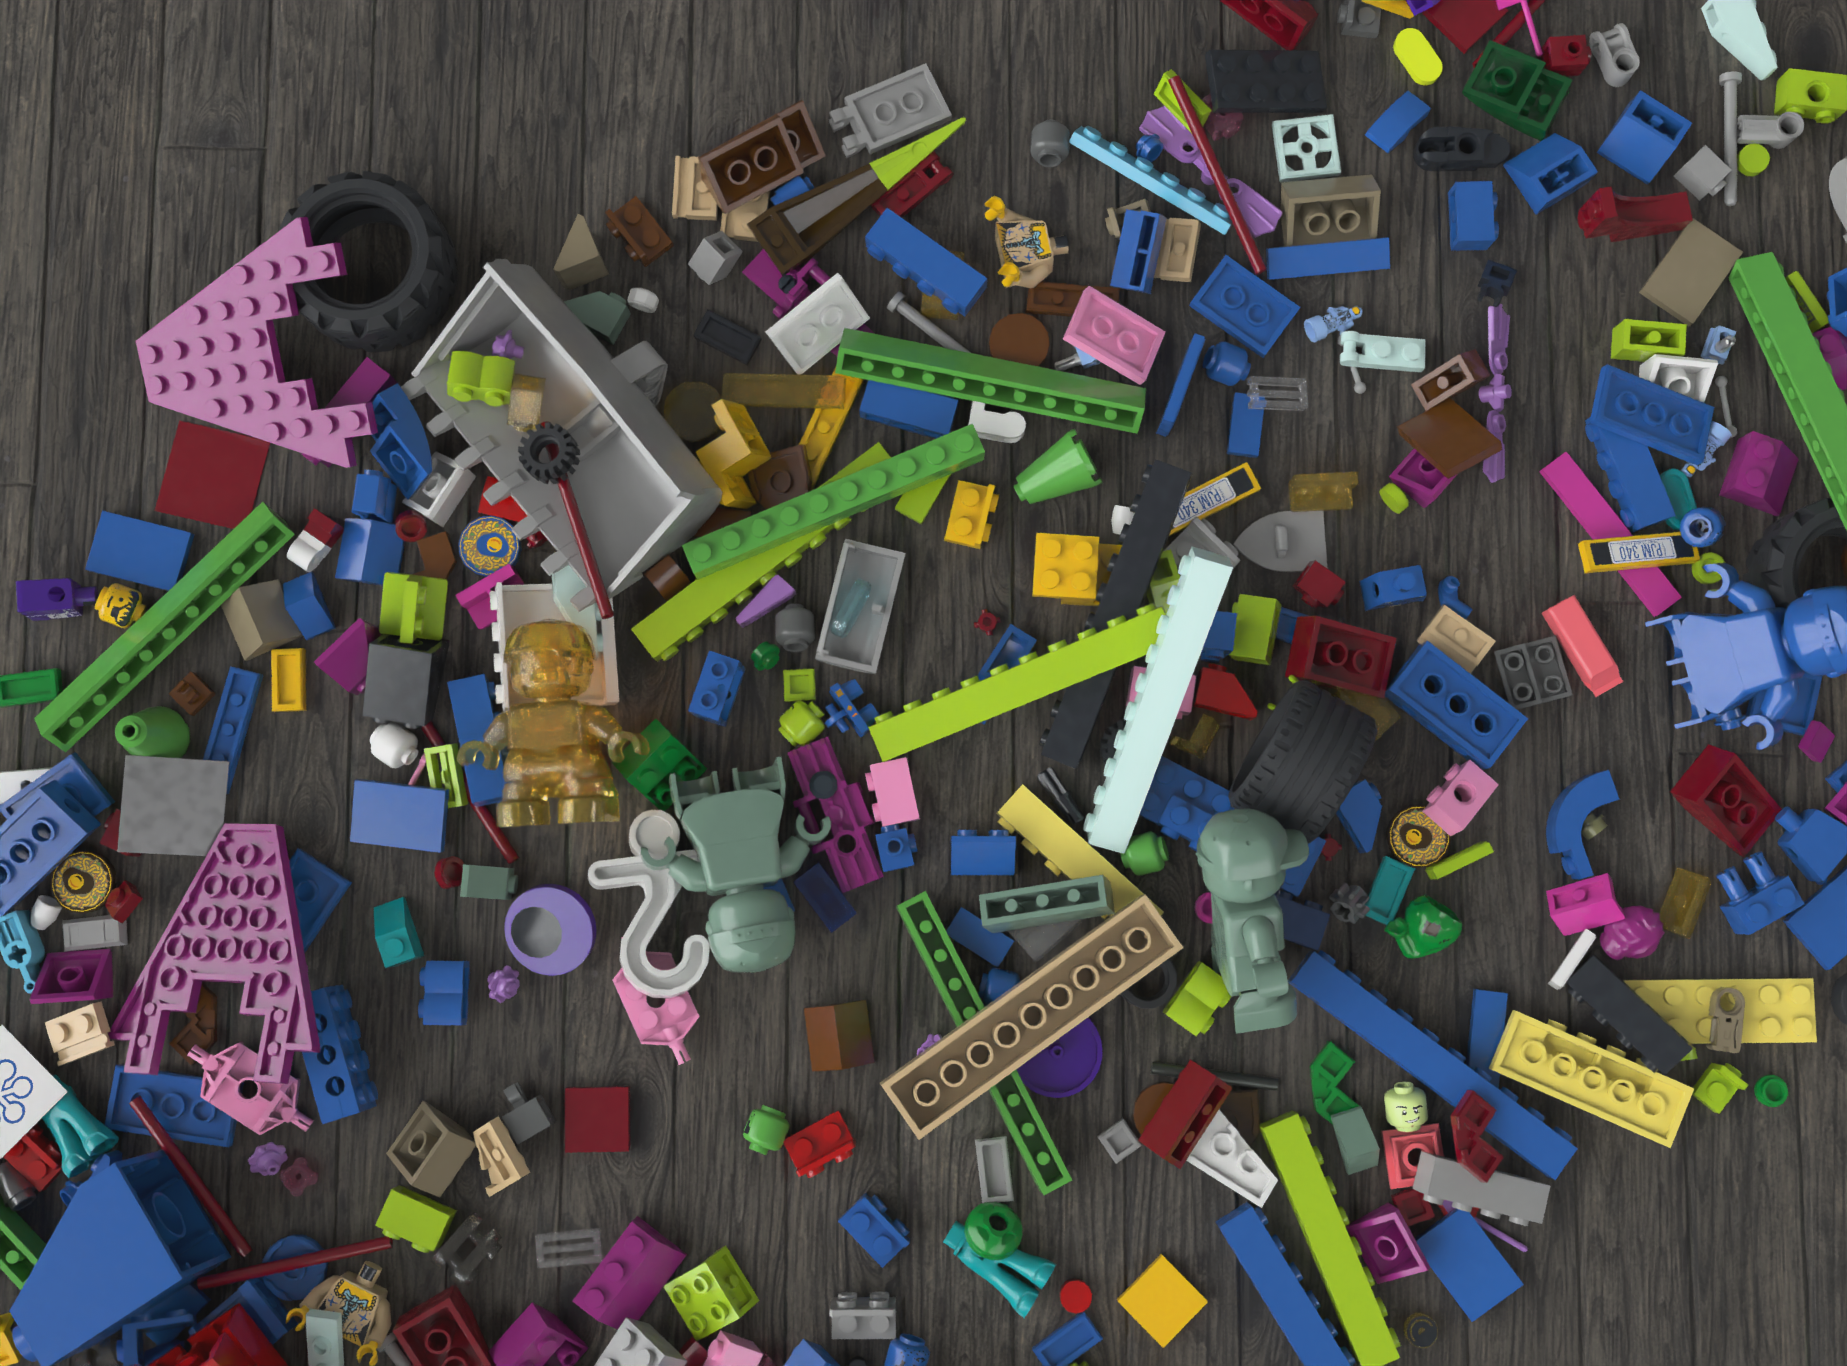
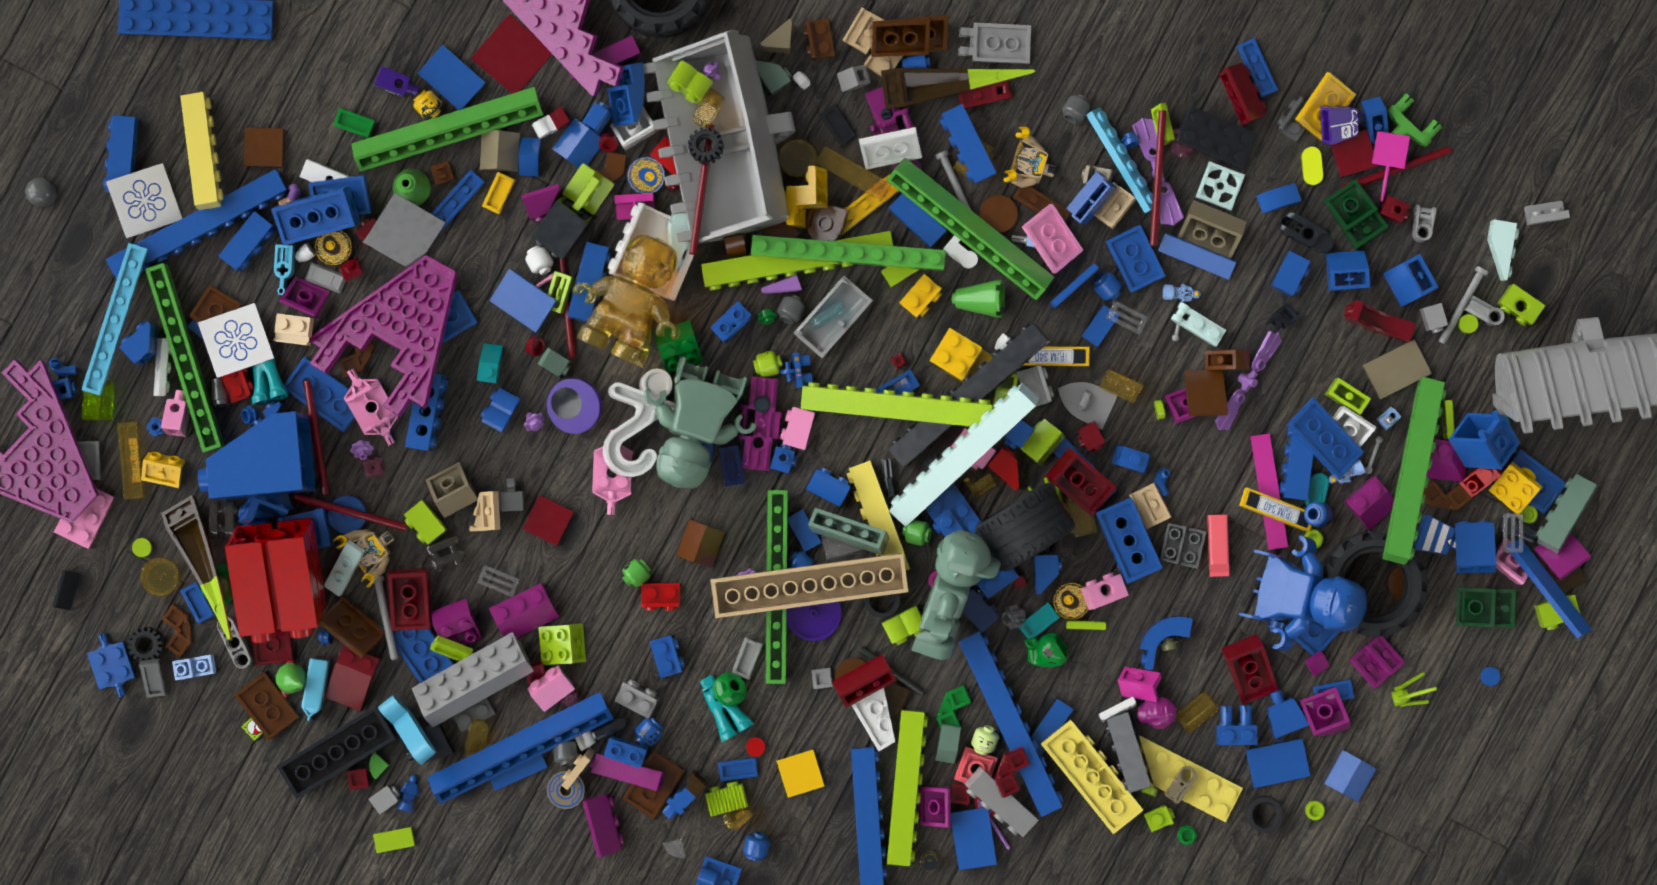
camera: 25 degrees right, 5 degrees up
lime tile [783,669,816,702] -> none

